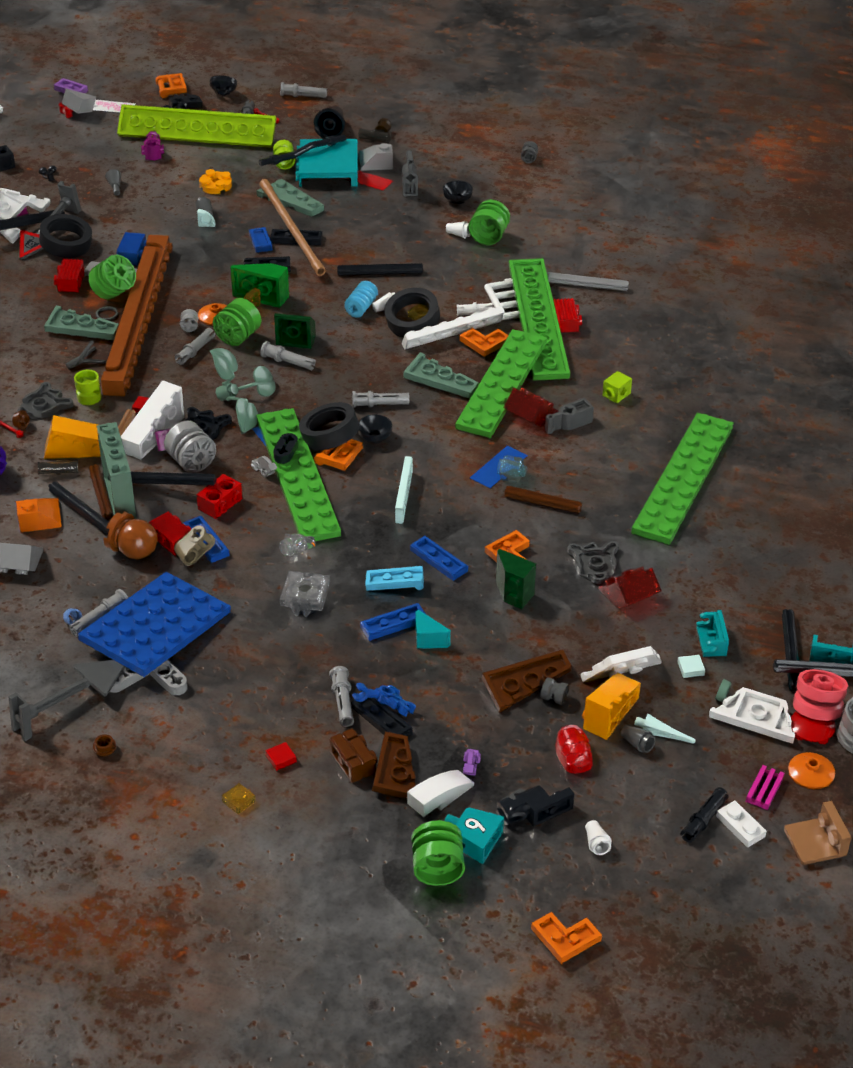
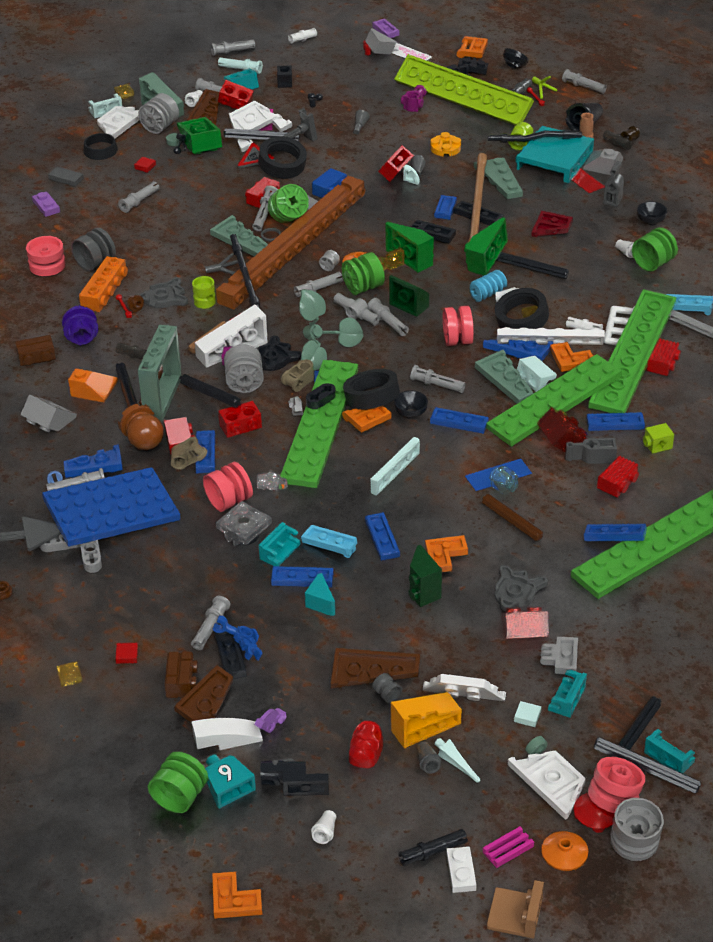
camera: 30 degrees right, 0 degrees up
light orange wedge [44,415,101,459] -> none
none -> blue wing [63,444,123,478]
none -> coral wheel [203,461,253,512]
none -> black bar [230,234,261,310]
none -> light grey pin [252,186,278,231]
none -> teal hinge [259,522,301,566]
none -> dark tan piece [281,359,314,392]
none -> light grey pin [334,293,380,326]
none -> red brick [378,145,414,182]
none -> blue tile [430,407,489,434]
none -> coral wheel [442,305,474,346]
none -> green slope [464,217,508,276]
none -> blue wing [483,340,553,361]
none -> light aqua hinge [517,356,557,392]
none -> dark red wing [531,210,573,237]
none -> lime plant [532,76,557,99]
none -> light grey hinge [540,637,578,674]
none -> nougat axle [579,113,594,138]
none -> blue tile [584,524,647,541]
none -> blue tile [586,412,645,431]
none -> red brick [597,456,639,498]
none -> medium azure hinge [666,294,713,315]

